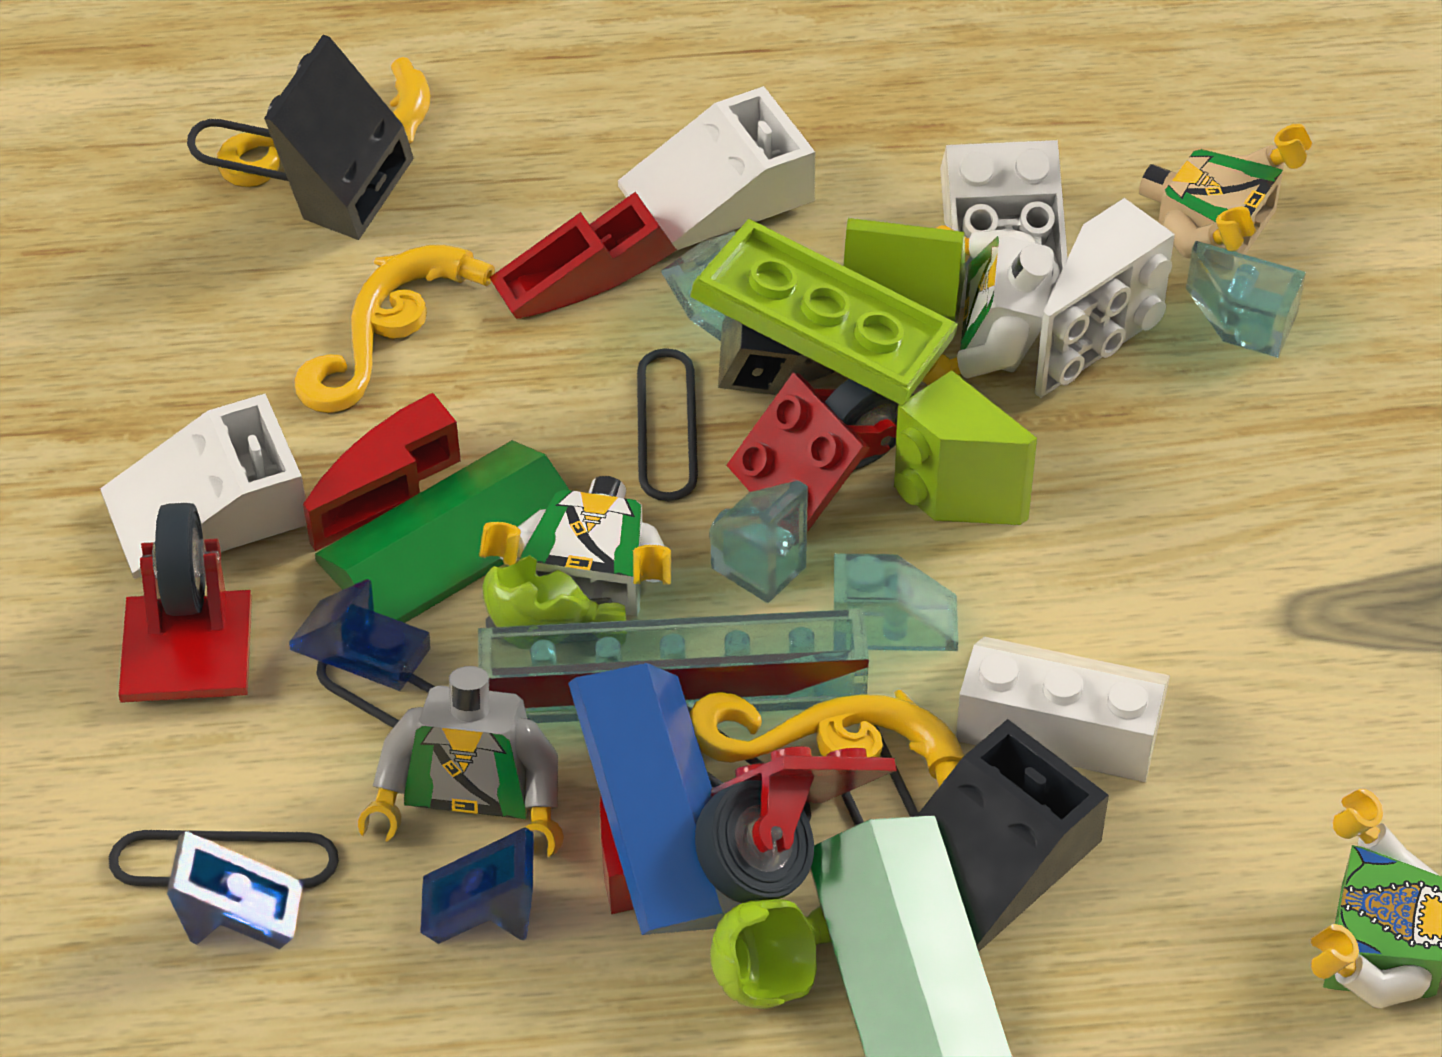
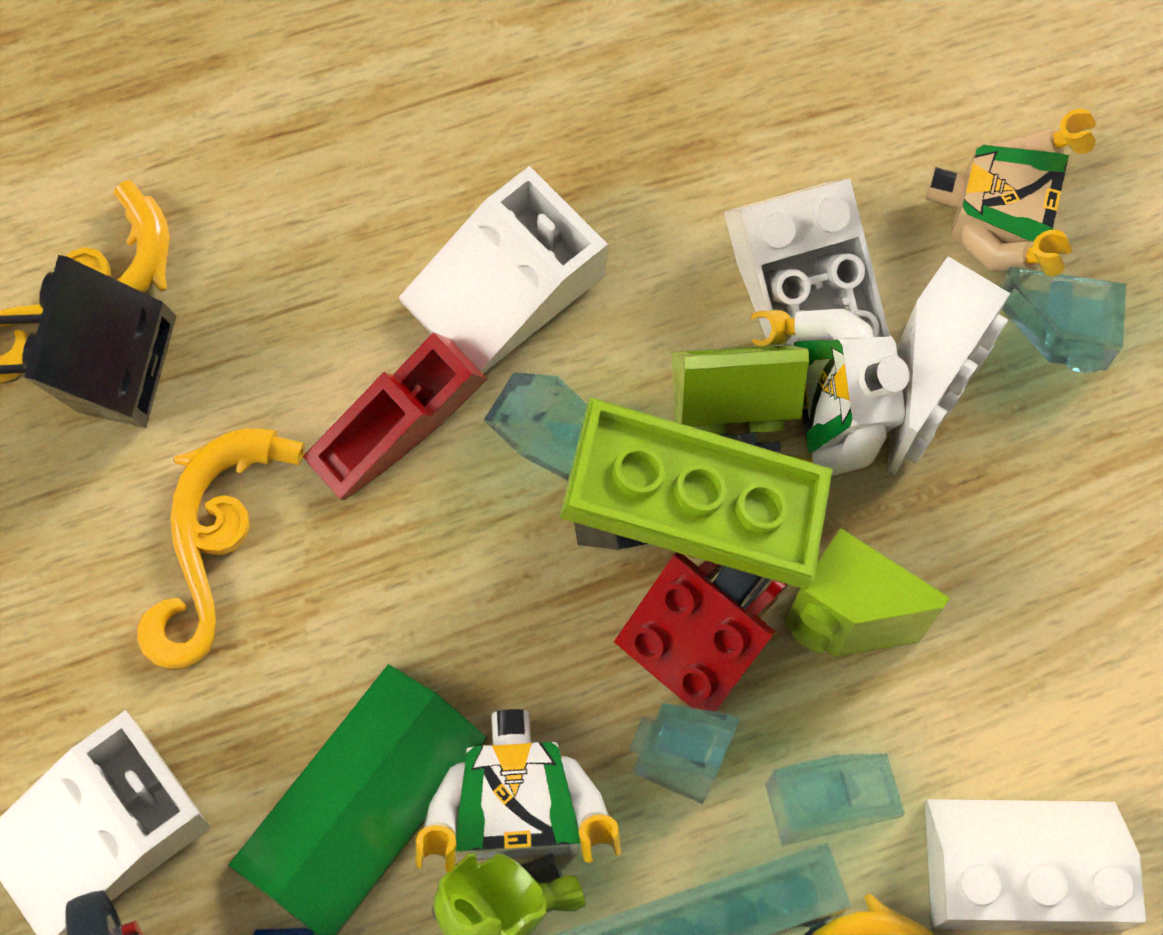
camera: 20 degrees left, 20 degrees up
red slope [303,392,461,551] -> none
black piece [637,348,698,501] -> none

